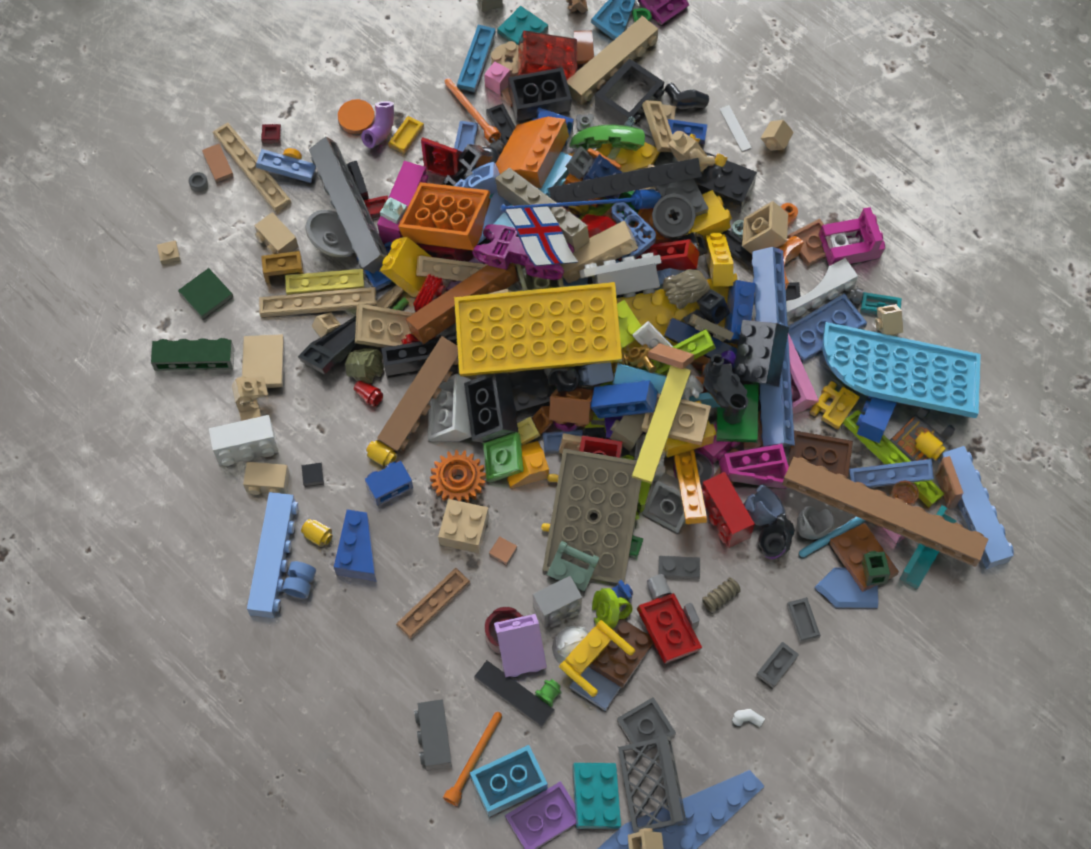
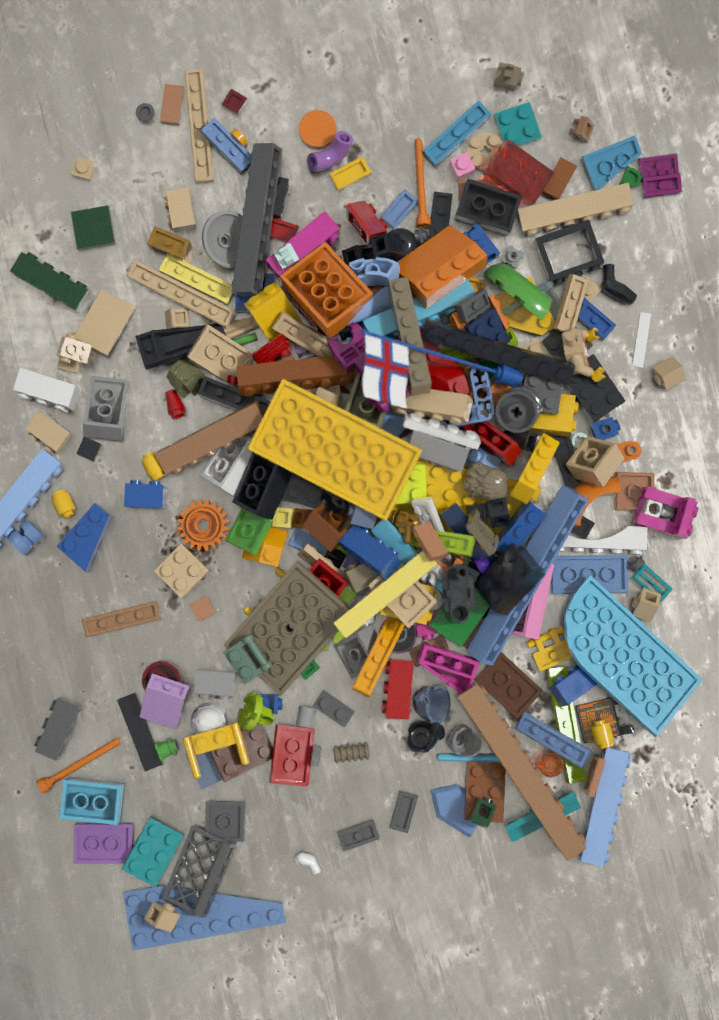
camera: 25 degrees right, 20 degrees up
none -> light grey slope [83,376,129,441]
none -> blue brick [589,417,621,440]

